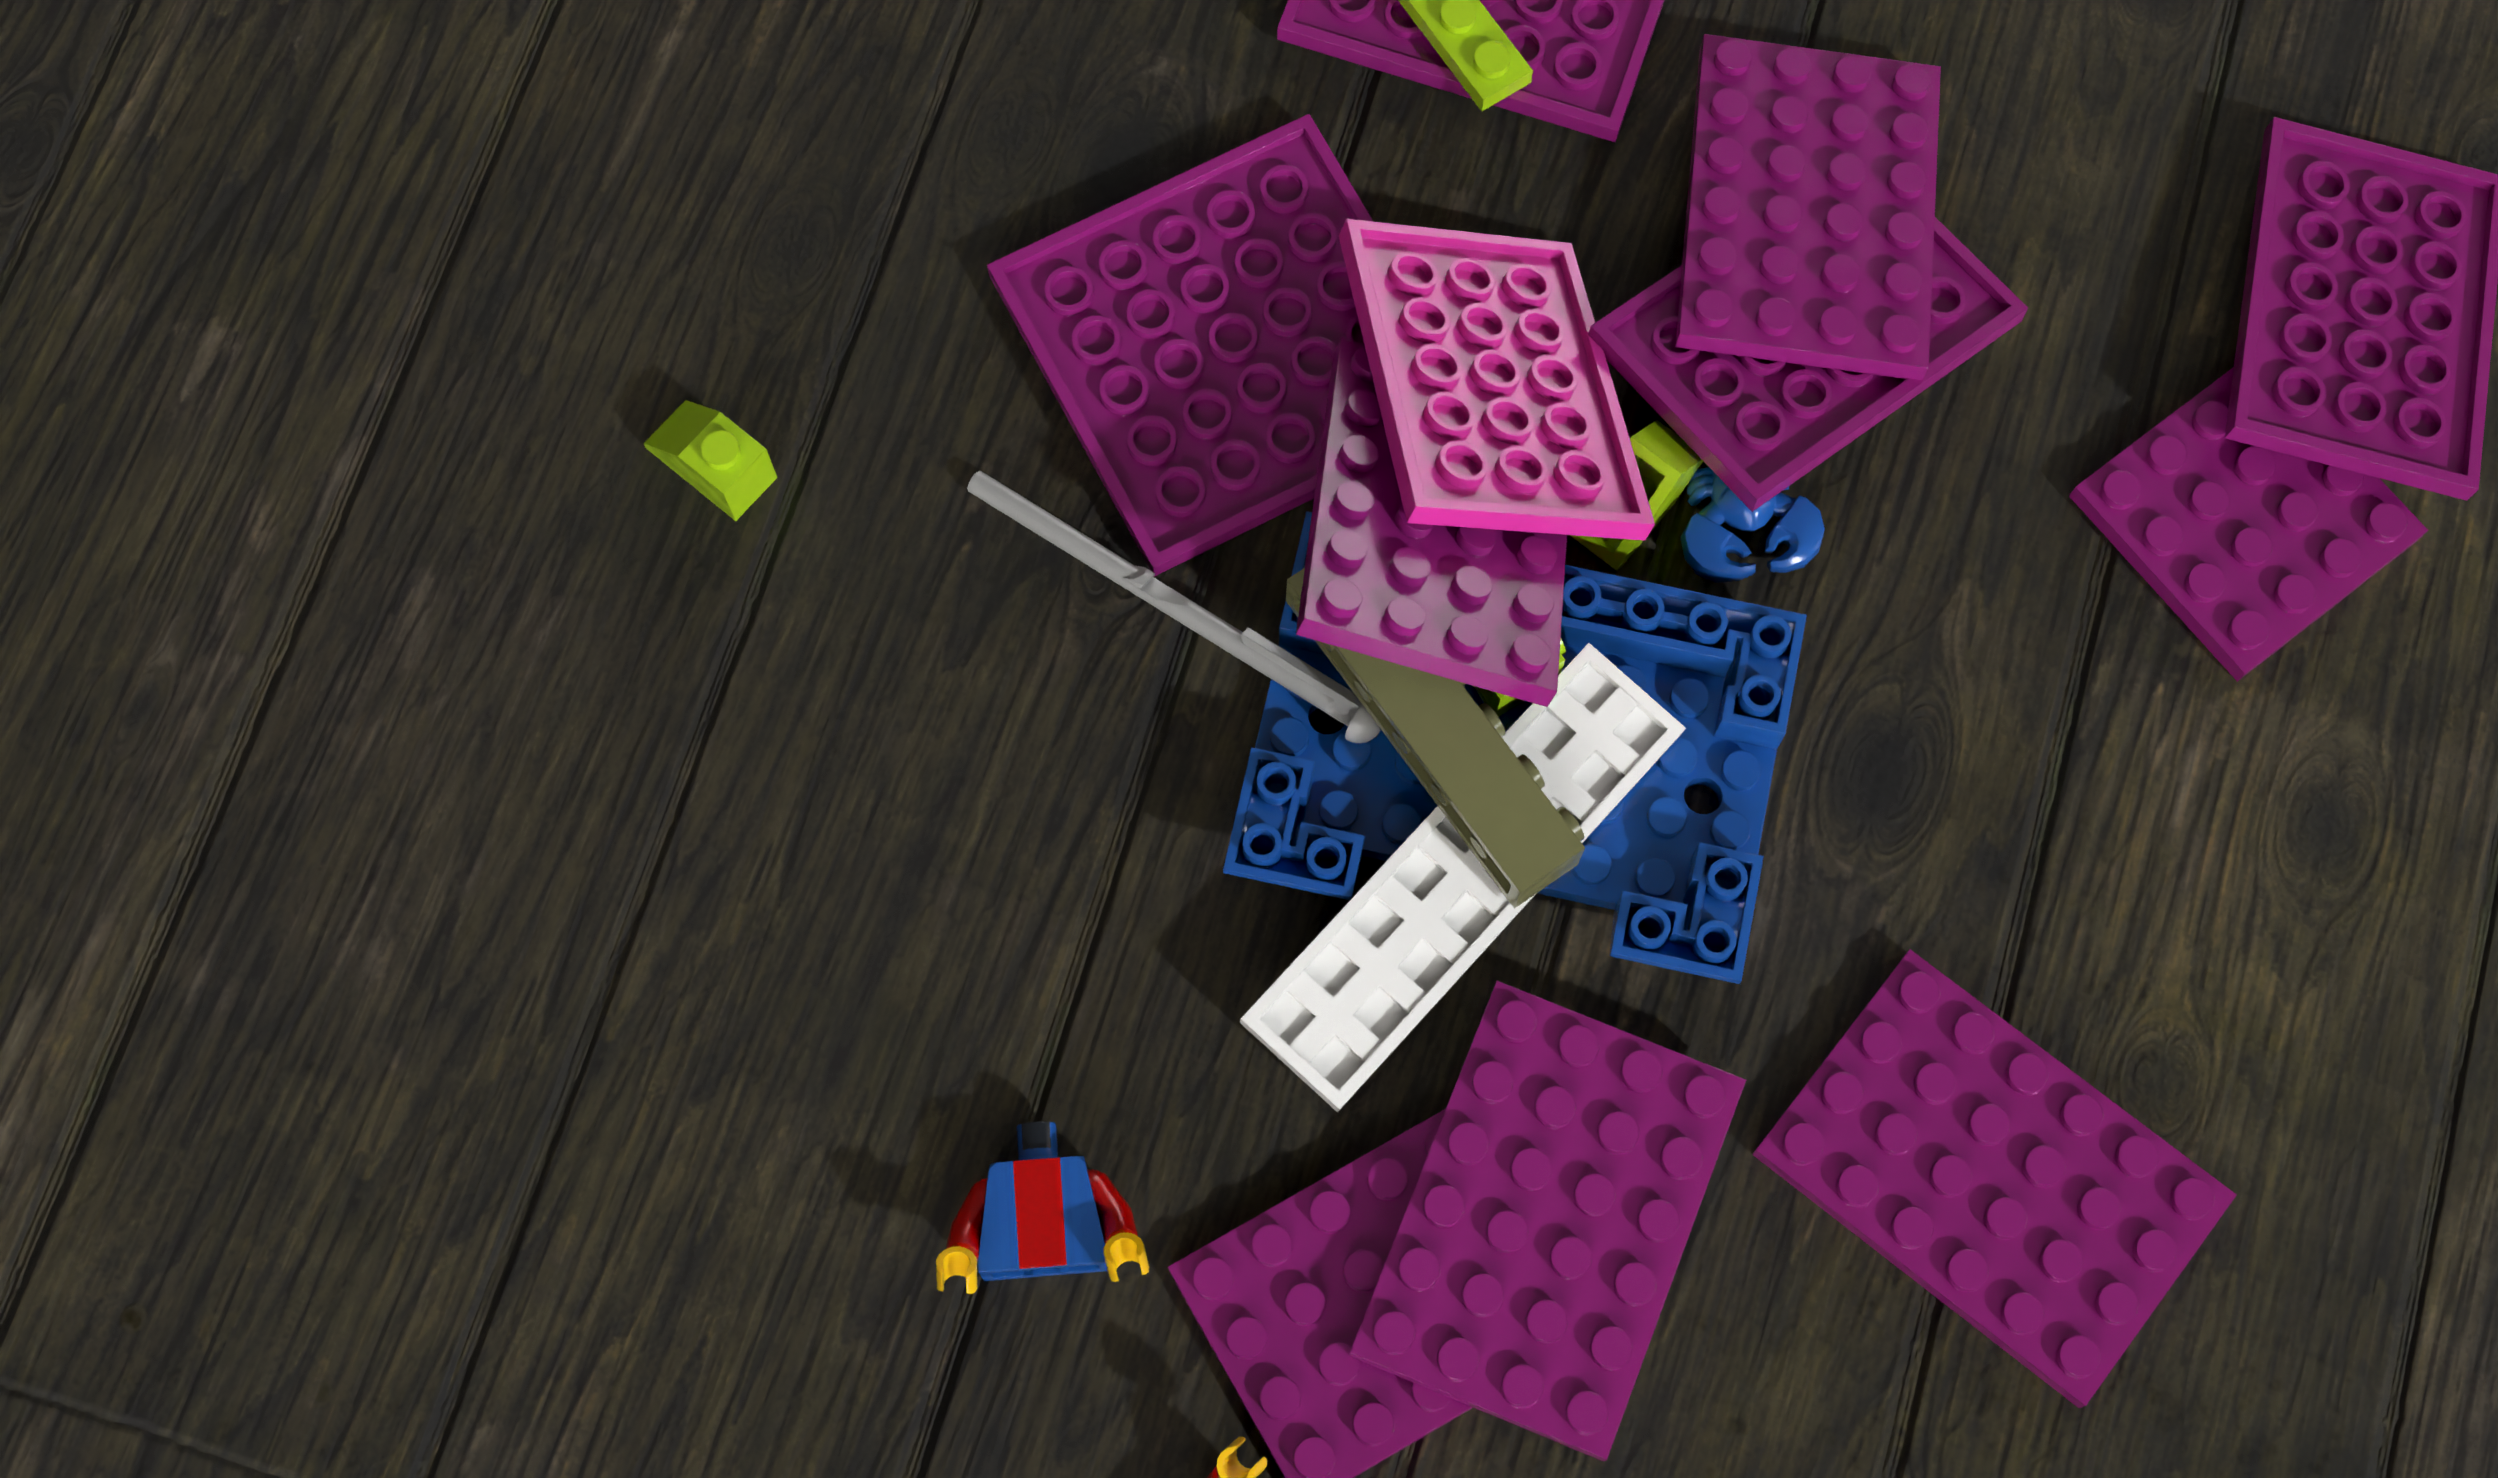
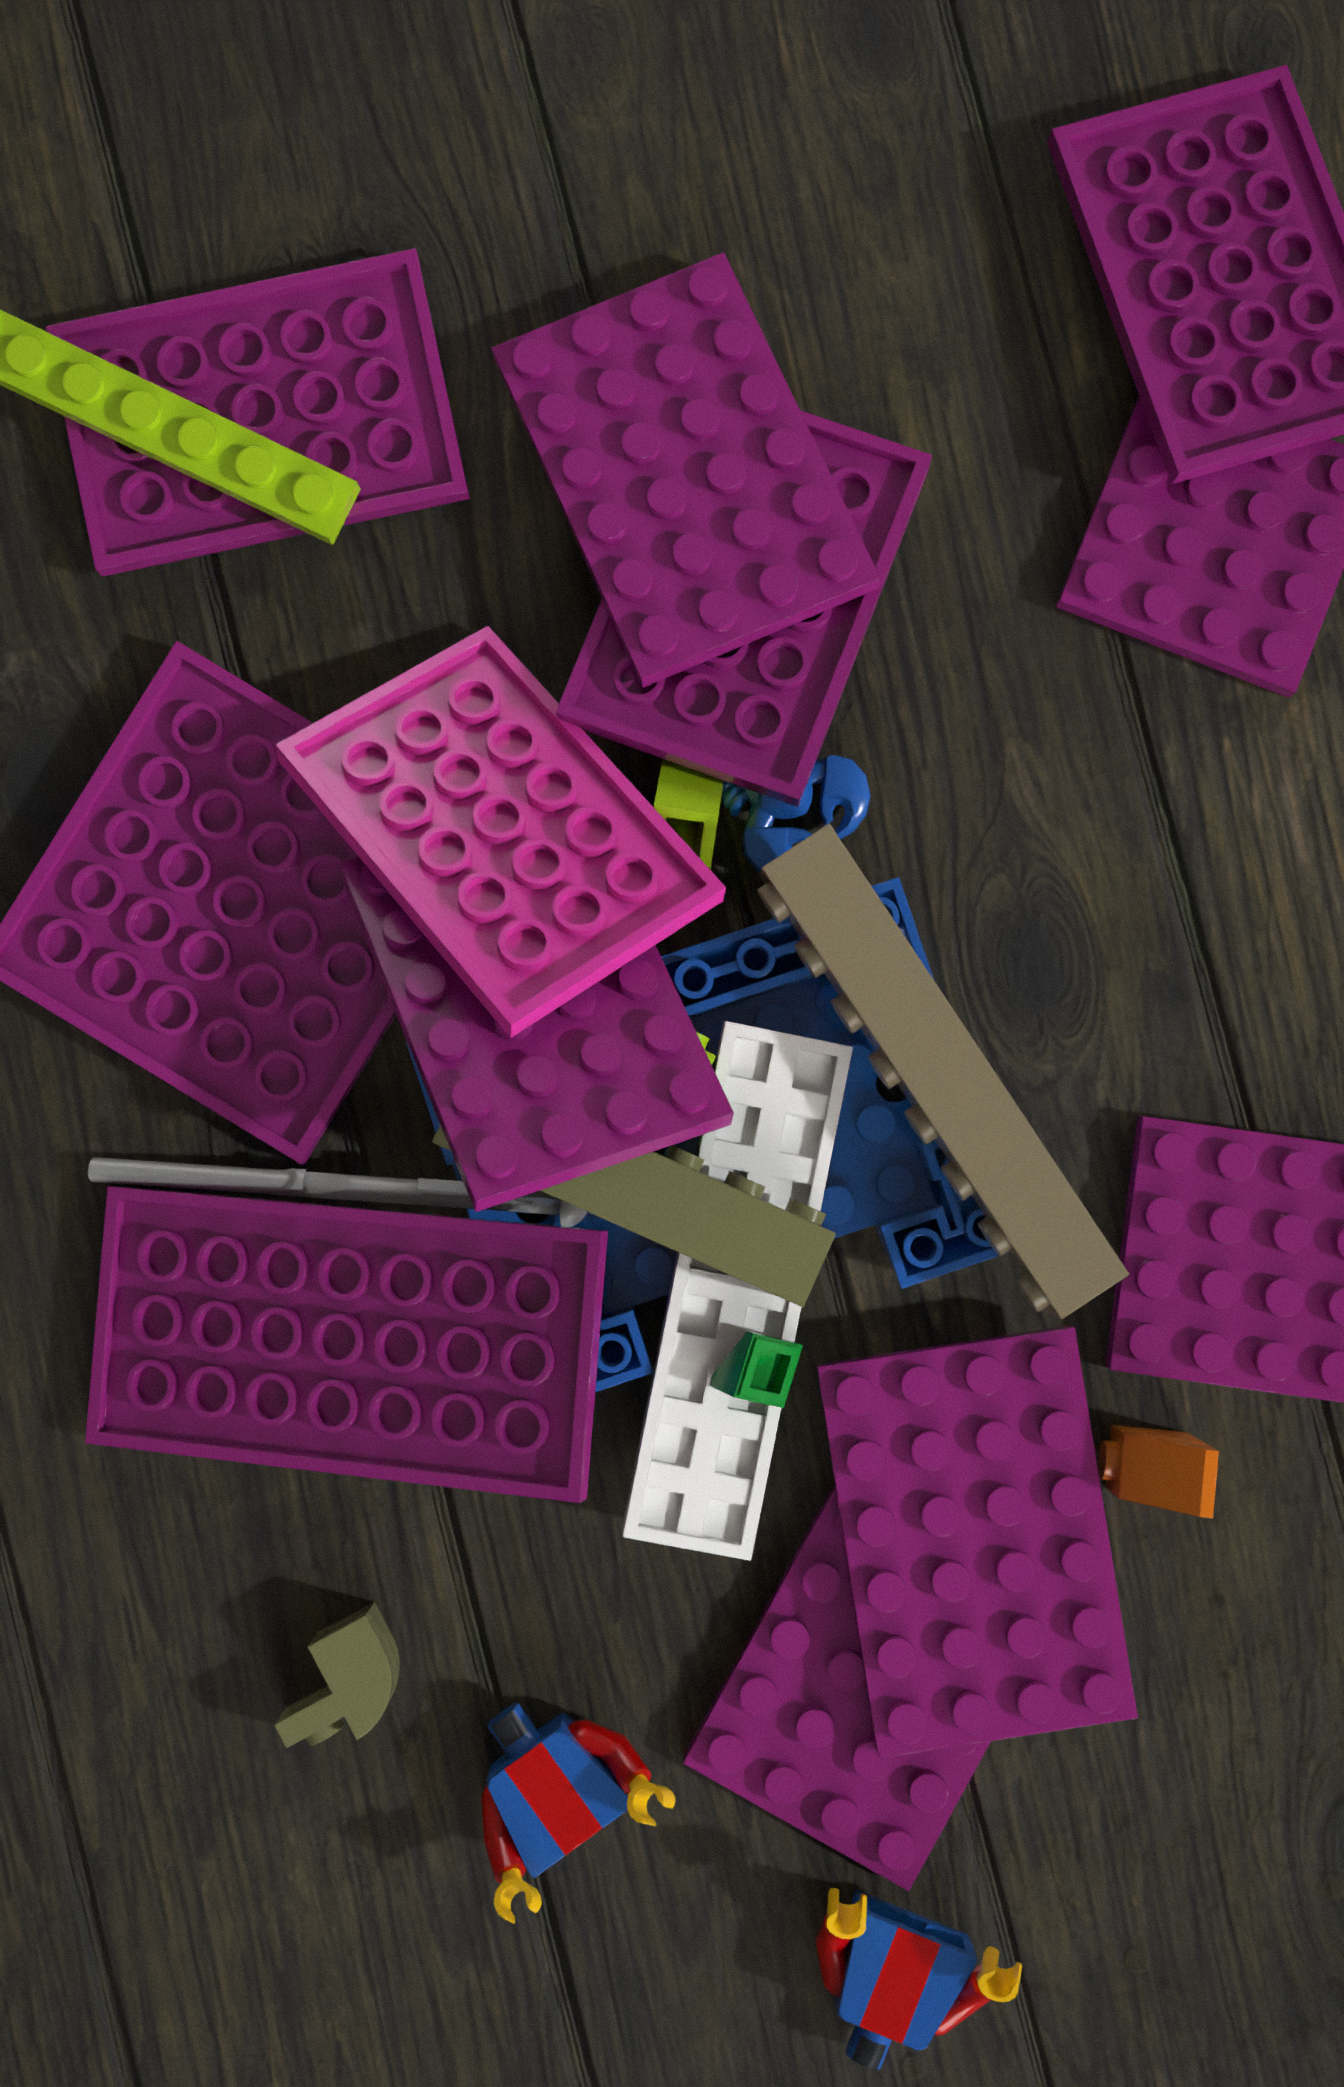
camera: 30 degrees left, 15 degrees up
none -> magenta plate [85,1186,608,1503]
none -> olive brick [274,1601,400,1748]
none -> green slope [709,1331,803,1408]
none -> dark tan brick [757,823,1130,1319]
none -> orange slope [1098,1425,1219,1518]

